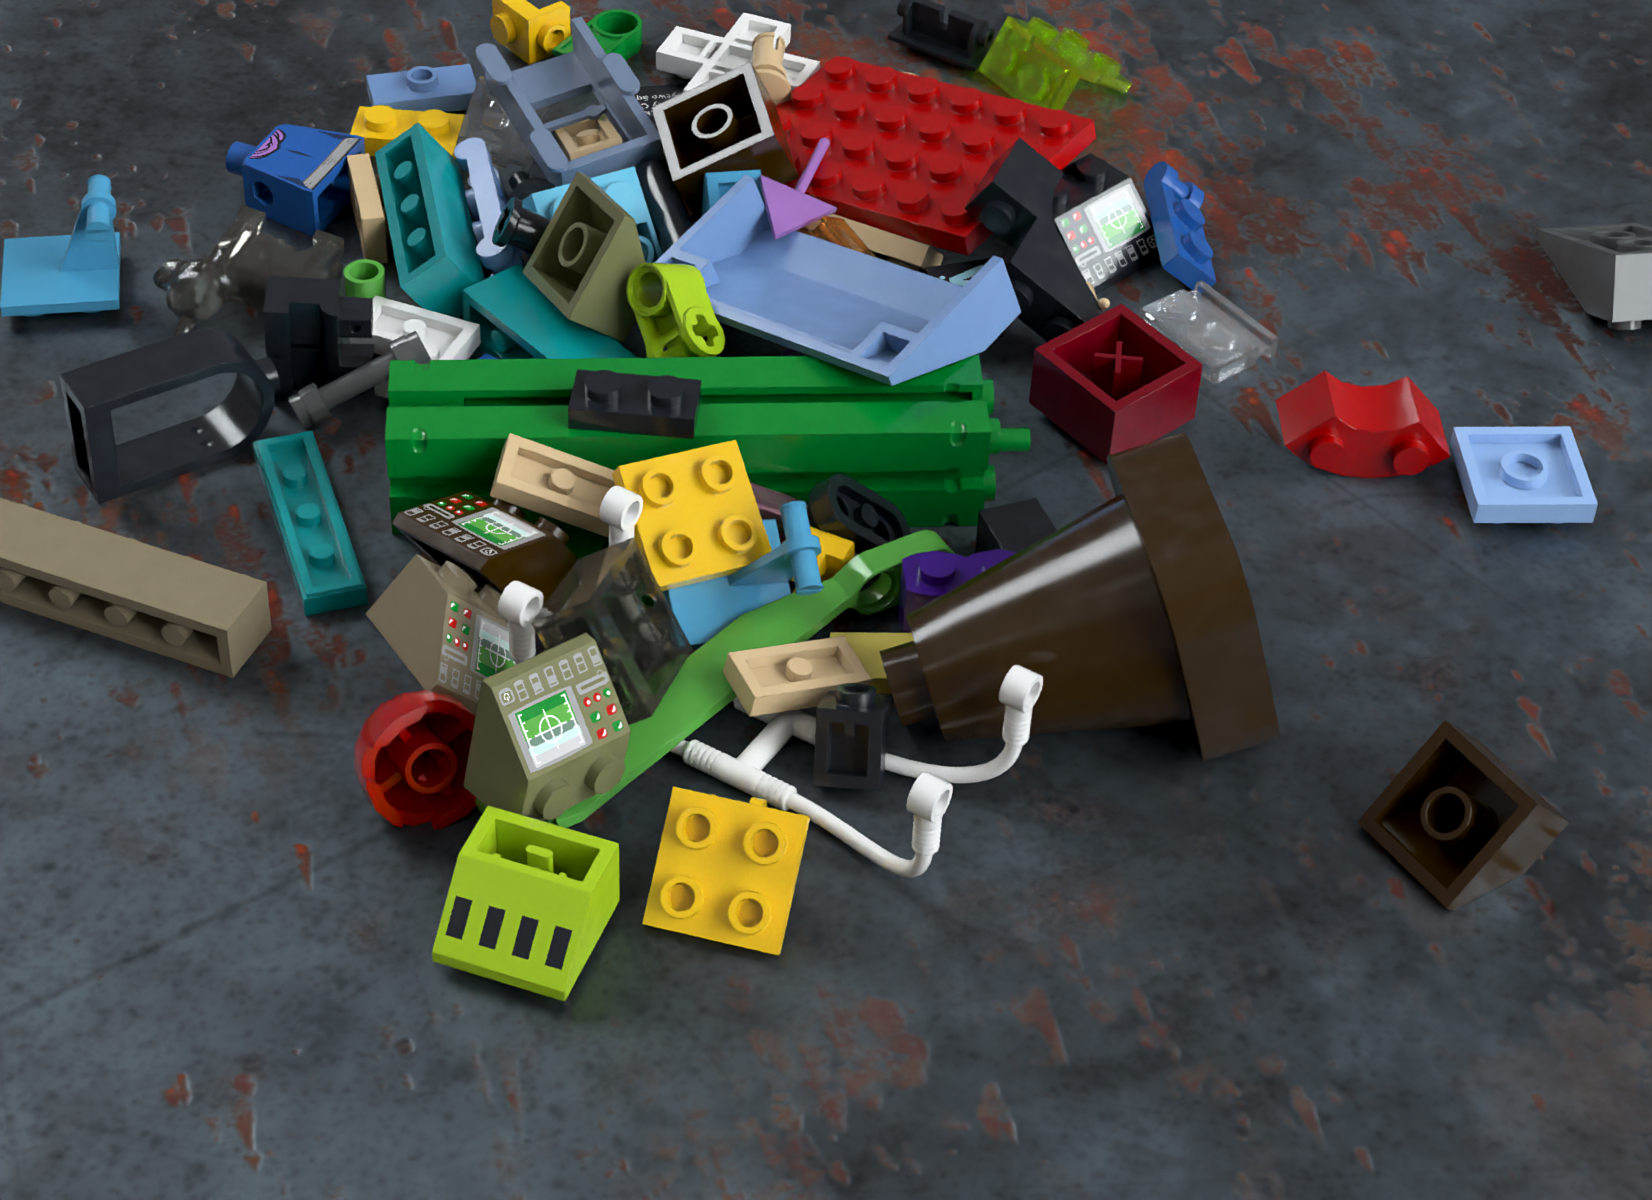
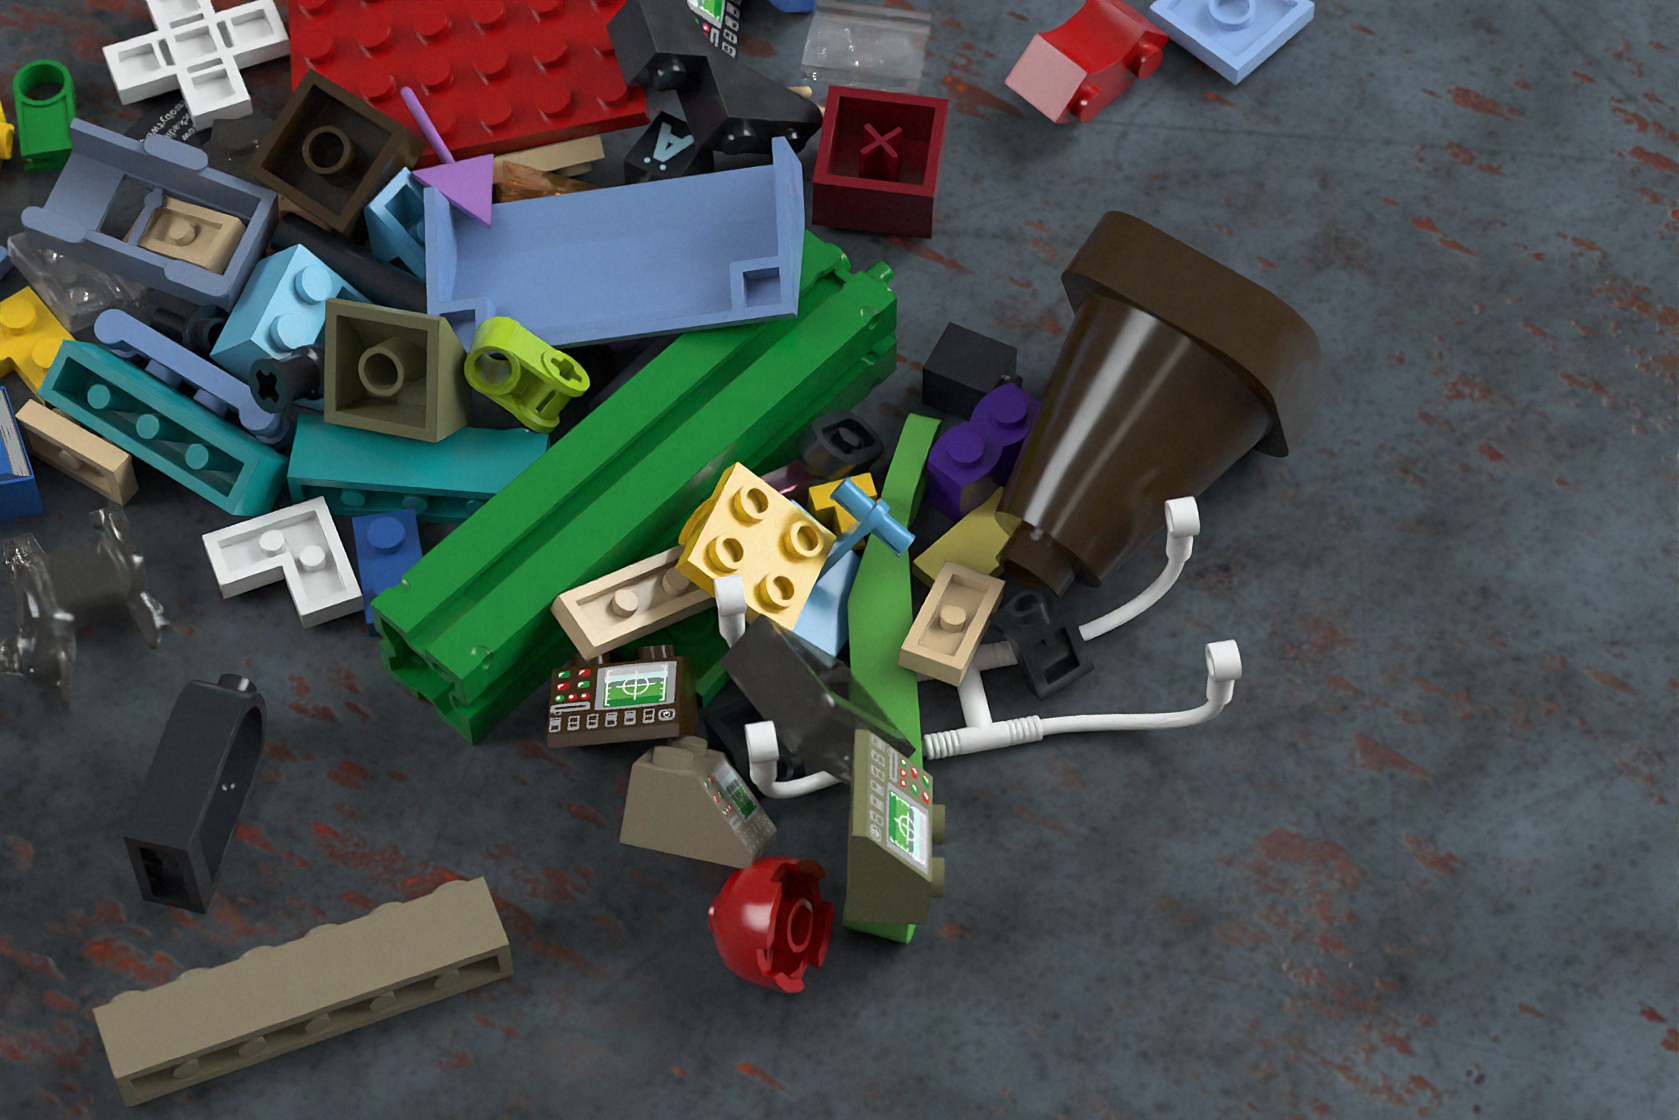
camera: 40 degrees left, 15 degrees up
teal tile [253,431,368,616] -> none
black hips [264,275,374,401] -> none
dark grey bar [288,331,432,429] -> none
bright green hinge [344,259,386,299] -> none
lime slope [432,805,620,1002] -> none
black plate [568,369,701,439] -> none
yellow plate [642,786,811,955] -> none
tan pin [752,32,791,105] -> none
dark brown slope [1357,720,1570,911] -> none

